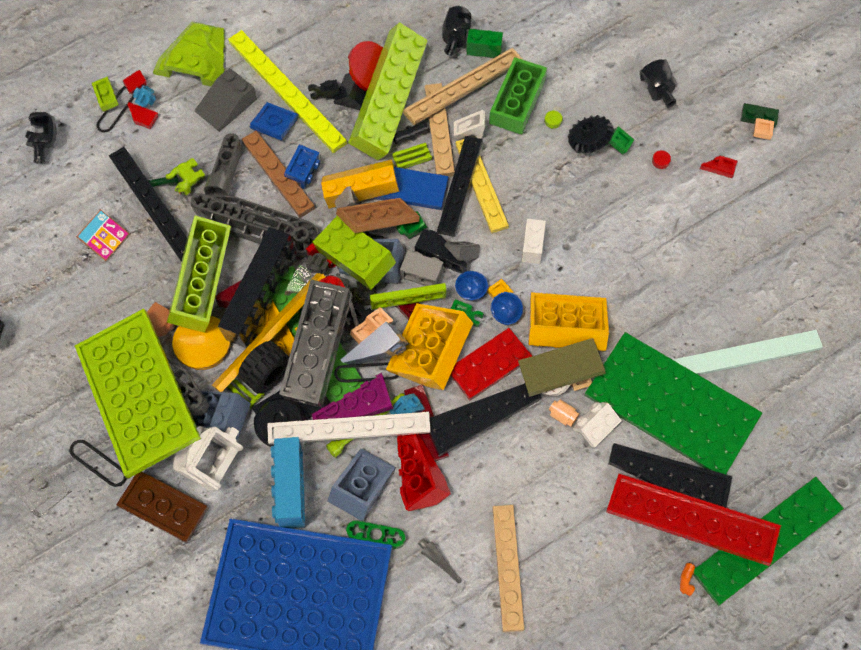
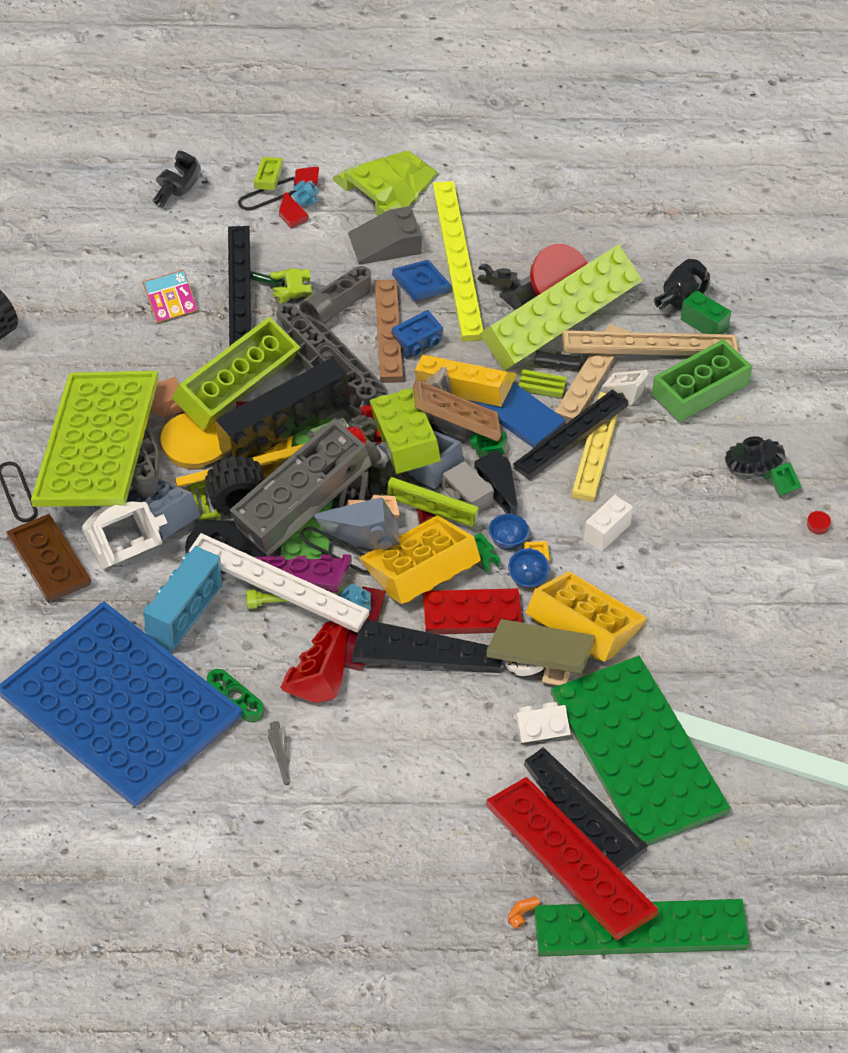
camera: 30 degrees right, 15 degrees down
sand blue slope [327,448,395,521] -> none
dark grey slope [445,241,480,261] -> none
tan plate [492,505,524,632] -> none
lime tile [544,110,562,129] -> none
light nougat brick [549,399,579,427] -> none

